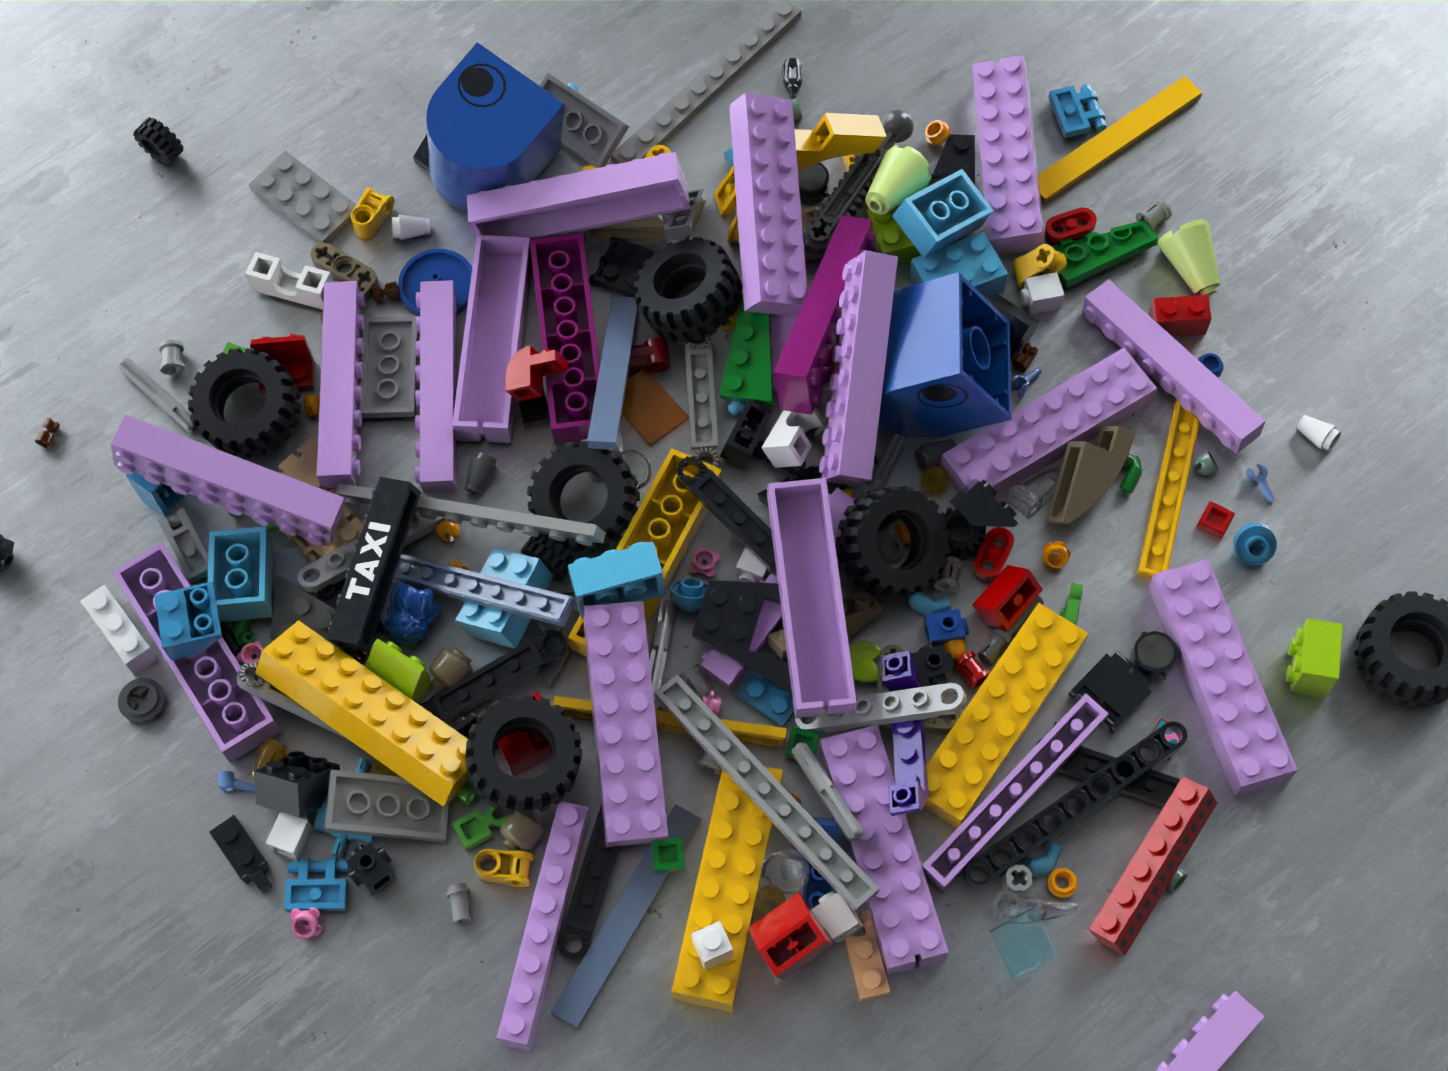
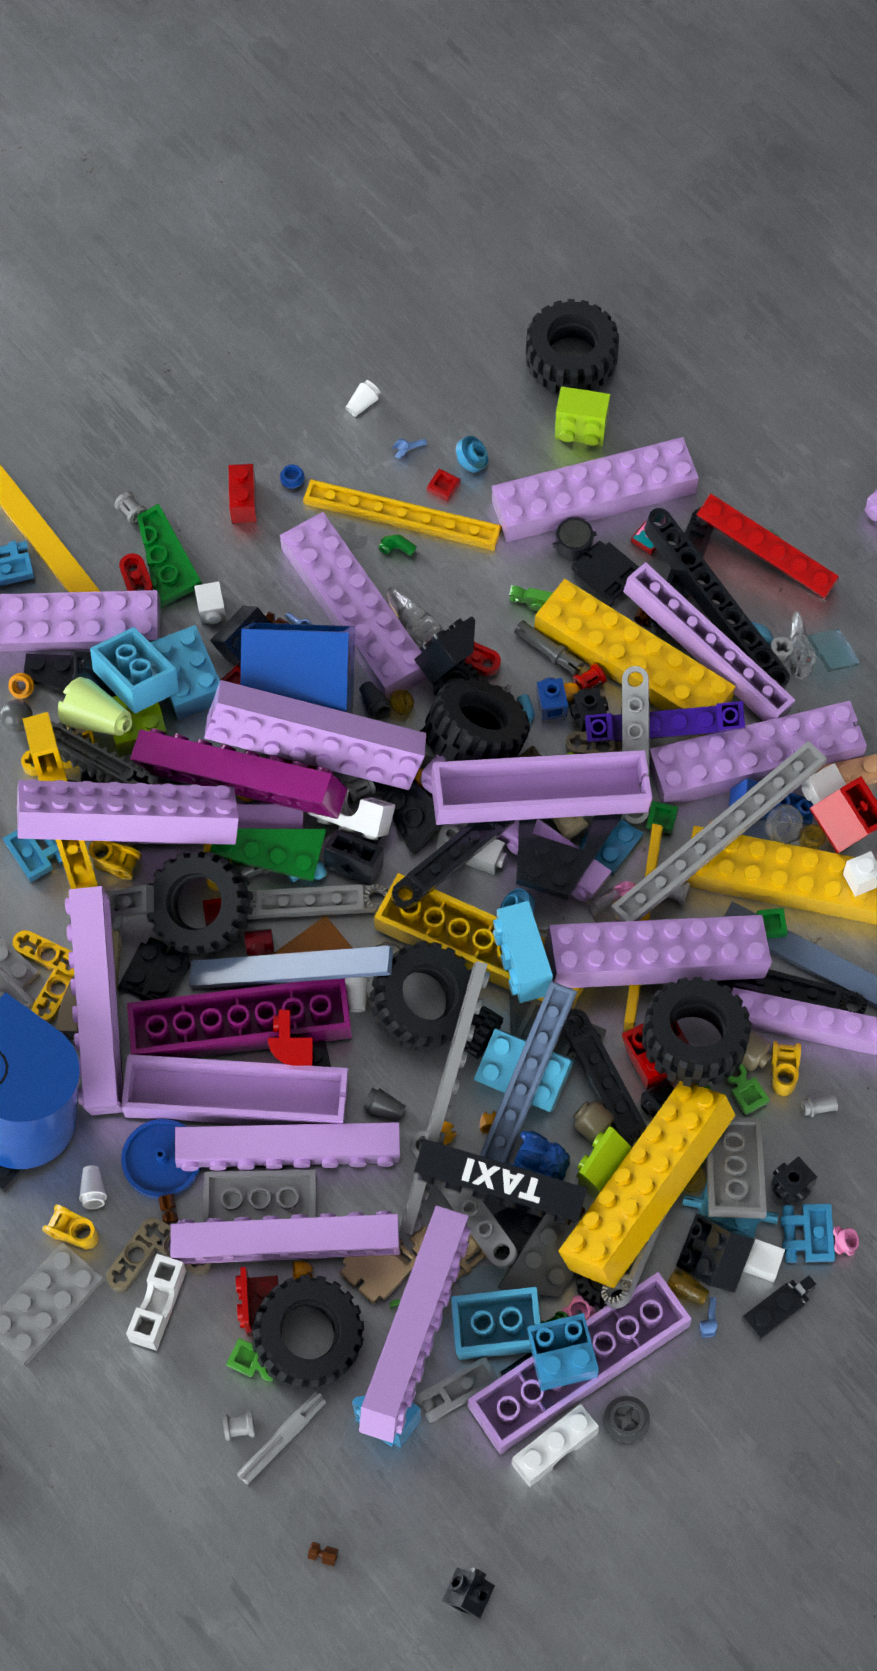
camera: 90 degrees left, 0 degrees up
bright pink plate [689,548,720,578] -> none
light grey axle [791,742,863,841] -> none
red brick [972,565,1043,630] -> none
yellow piece [1012,244,1067,290] -> none
light orange plate [1042,541,1071,568] -> none
dark tan slope [1046,426,1136,524] -> none
light orange plate [1047,868,1078,898] -> none
lavender brick [1082,280,1265,454] -> none
yellowish green cone [1157,219,1220,296] -> none
sand green hinge [1195,451,1219,476] -> none

